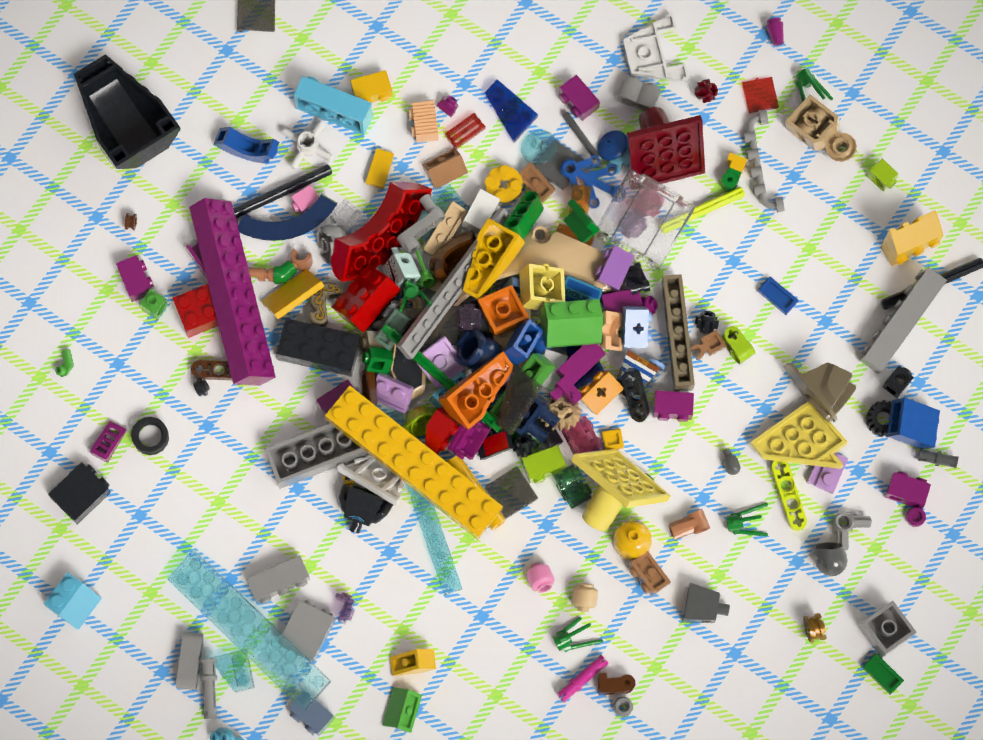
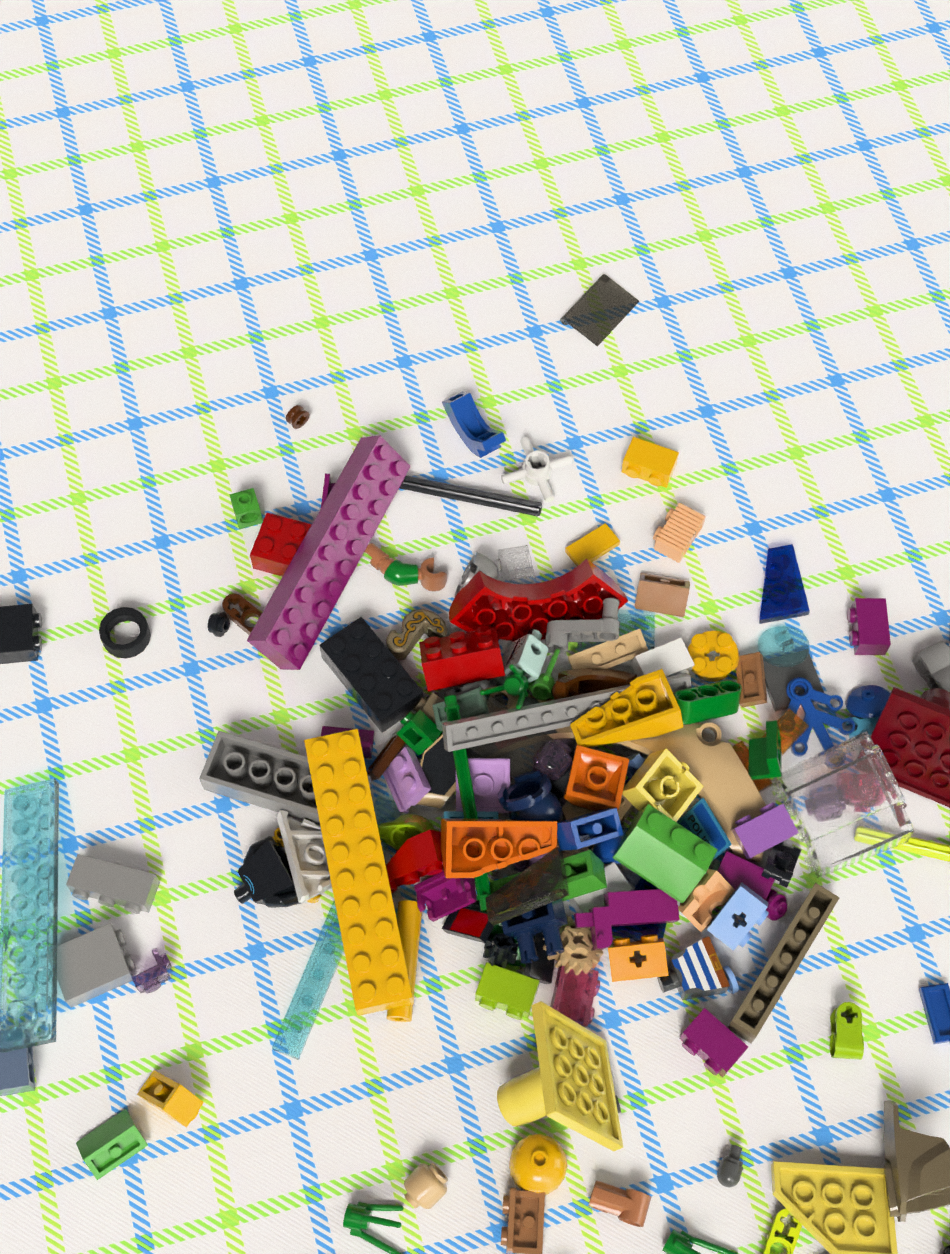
camera: 40 degrees right, 10 degrees down
bright green arm [55,349,74,377] -> none
black windscreen [74,54,181,169] -> none
magenta slope [90,421,127,463] -> none
magenta brick [116,255,154,302] -> none
dark blue tile [238,194,338,241] -> none
yellow tile [261,269,324,319] -> none
bright pink brick [291,185,319,214] -> none
medium azure brick [293,76,373,135] -> none
magenta plate [437,95,459,117] -> none
clear red tile [445,112,486,150] -> none
clear smoke tile [485,466,538,519] -> none
bright pink head [526,562,555,593] -> none
clear green cylinder [553,464,592,509] -> none
dark grey bar [562,112,600,160] -> none
yellow tile [602,429,624,450] -> none
black beam [622,368,650,422] -> none
medium nougat plate [691,329,727,360] -> none
black gear [695,310,719,334] -> none

